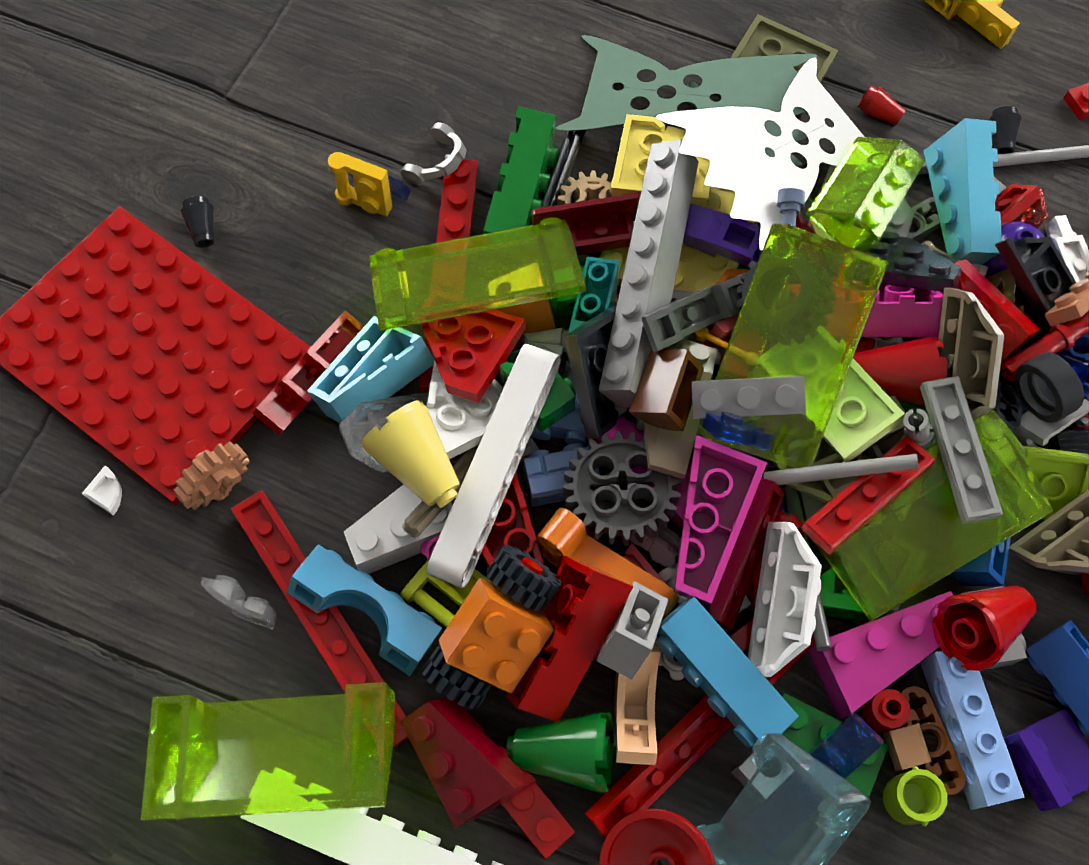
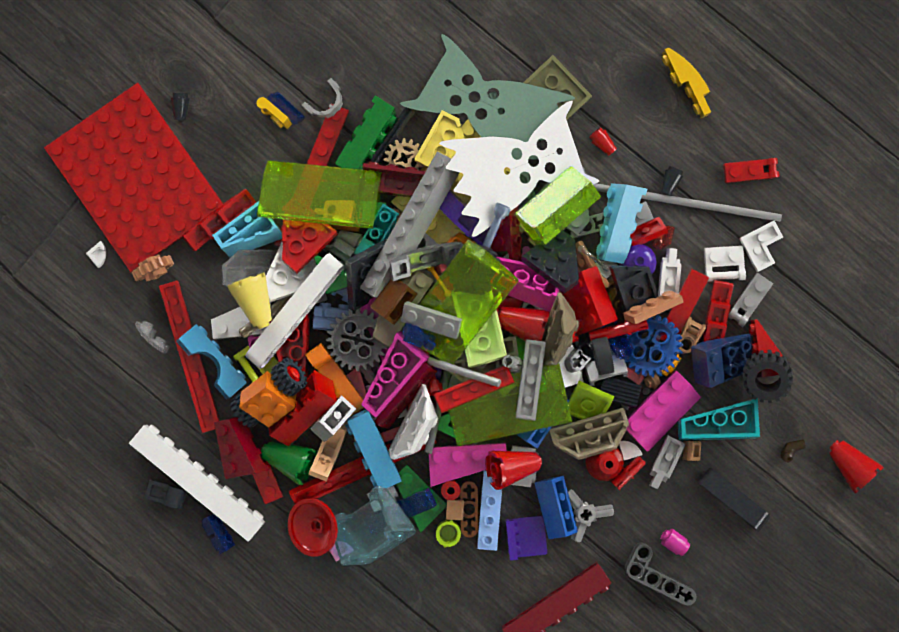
camera: 25 degrees right, 20 degrees up
clear neon green slope [141,682,395,821] -> none

